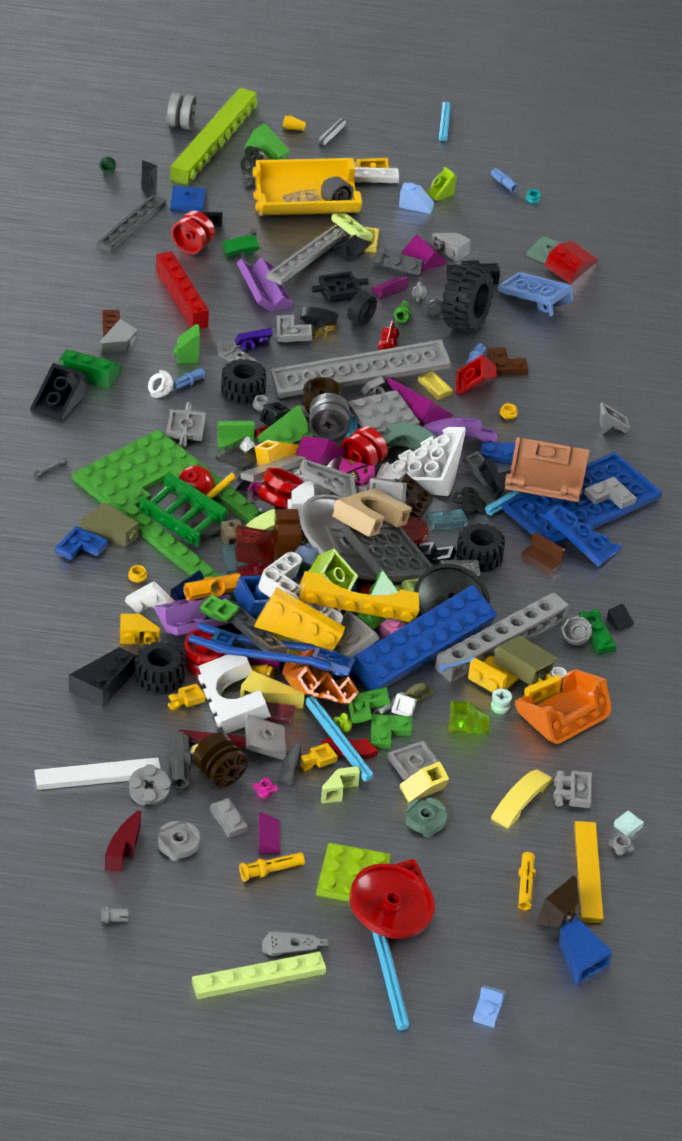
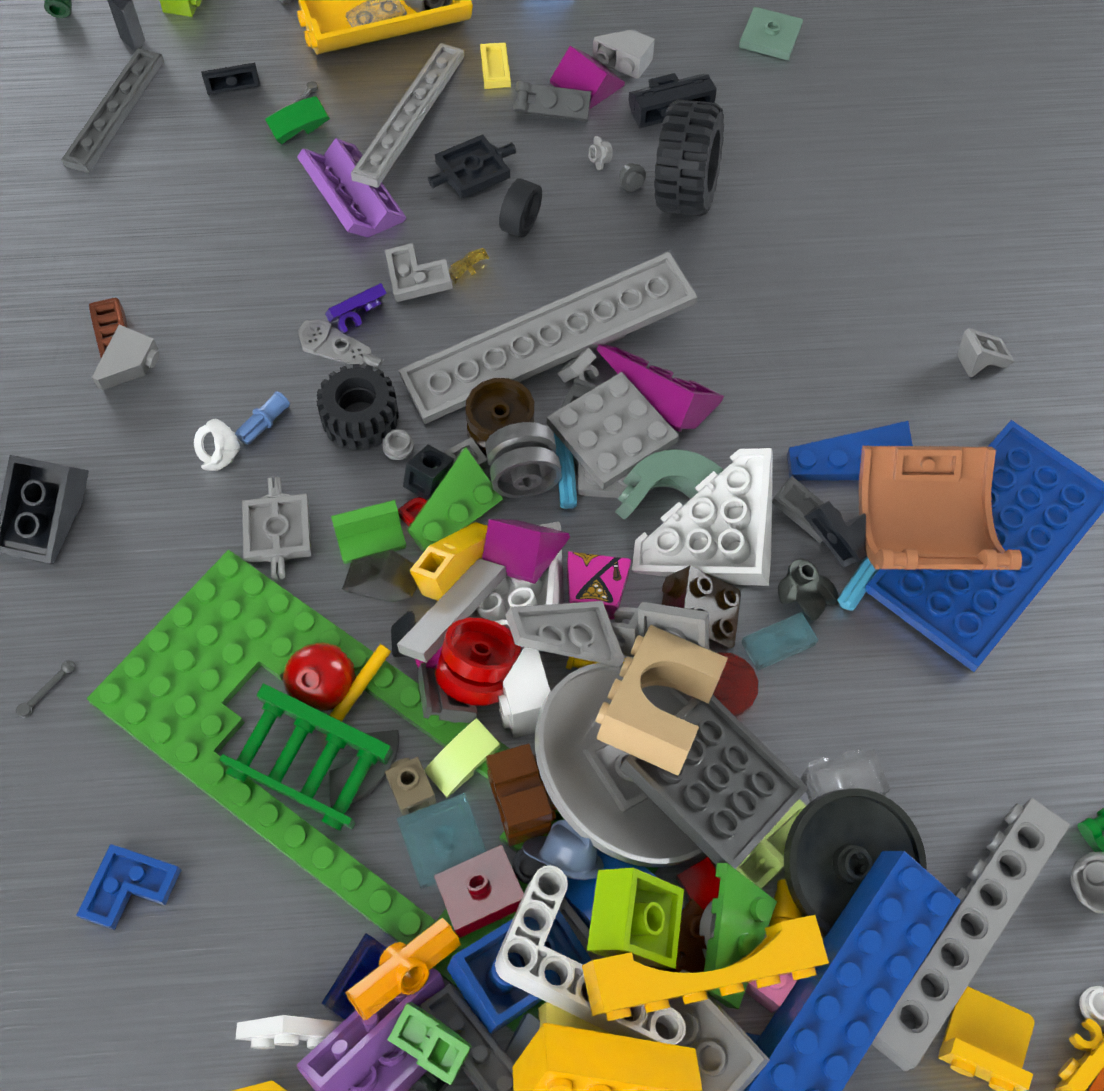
camera: 10 degrees left, 20 degrees up
green slope [59,349,122,389] -> none
olive slope [79,503,139,547] -> none
yellow plate [128,565,147,583] -> none
red brick [156,251,209,329] -> none
blue plate [170,186,206,212] -> none
red wheel [171,211,215,254] -> none
bright green slope [174,324,200,363] -> none
clear red slope [234,525,275,564] -> none
black slope [300,307,339,328] -> none
yellowish green tile [331,213,373,240] -> none
black slope [331,234,372,262] -> none
red wheel [341,426,388,466] -> none
magenta slope [371,276,409,298] -> none
red hinge [378,321,400,350] -> none
bright green cone [394,301,411,323] -> none
black slope [416,542,456,564] -> none
light yellow tile [418,371,453,400] -> none
medium lavender slope [423,418,498,442] -> none
medium blue hinge [438,656,476,672] -> none
red slope [456,354,497,396] -> none
black tyre [456,523,505,572] -> none
medium blue axle [465,343,486,365] -> none
reddish brown plate [488,347,529,375] -> none
olive brick [493,635,557,685] -> none
medium blue plate [498,272,573,317] -> none
yellow plate [500,403,518,419] -> none
reddish brown panel [521,532,565,575] -> none
red slope [544,241,598,284] -> none
blue wing [545,504,623,567] -> none
light grey plate [584,477,637,509] -> none

